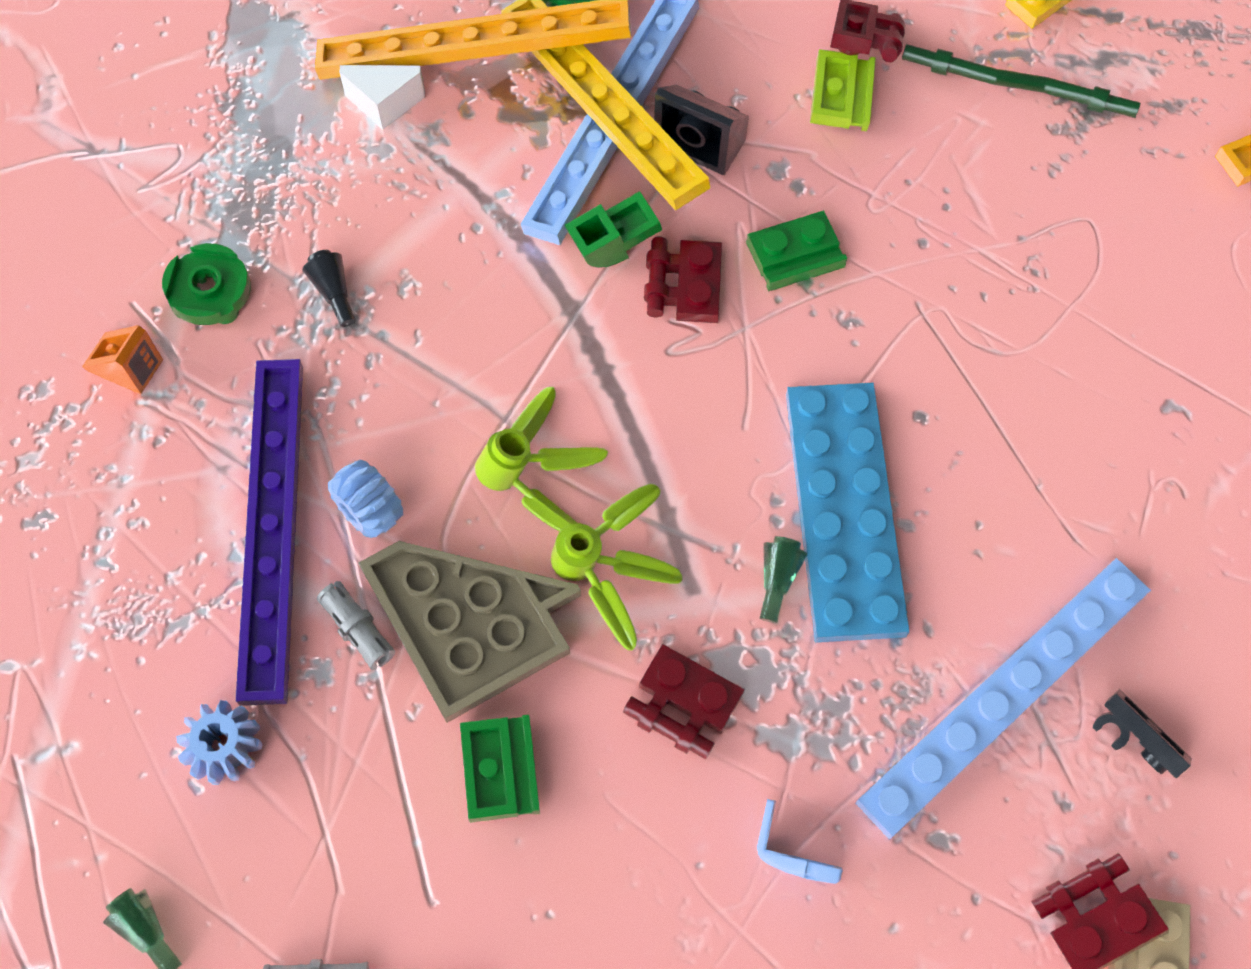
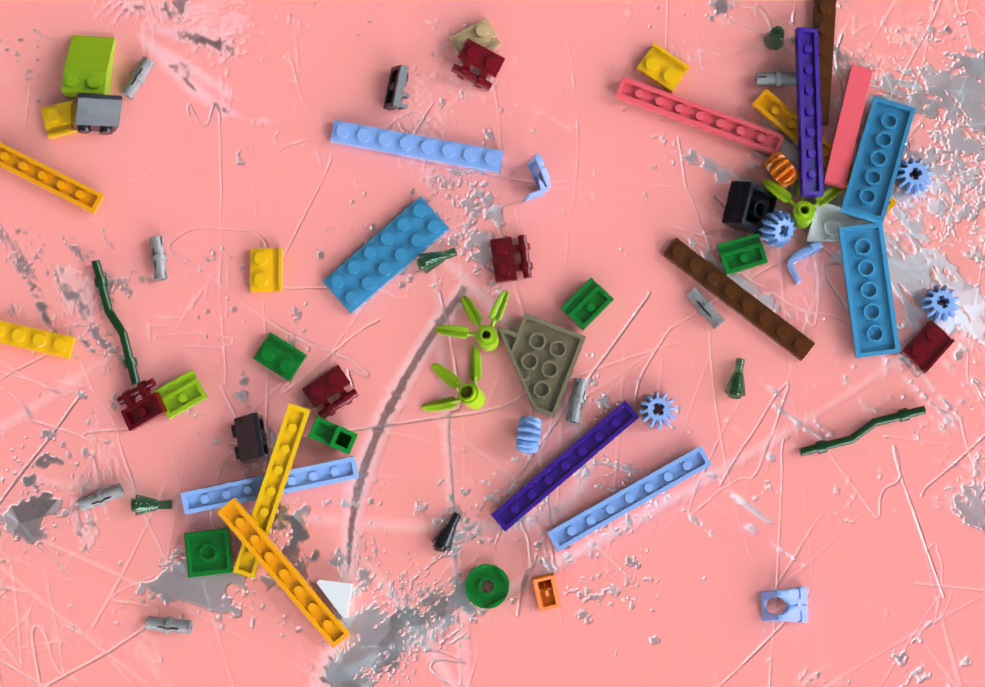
camera: 125 degrees left, 15 degrees up
none -> light grey pin [149,236,168,281]
none -> yellow plate [250,248,283,293]
none -> light blue plate [547,446,712,552]

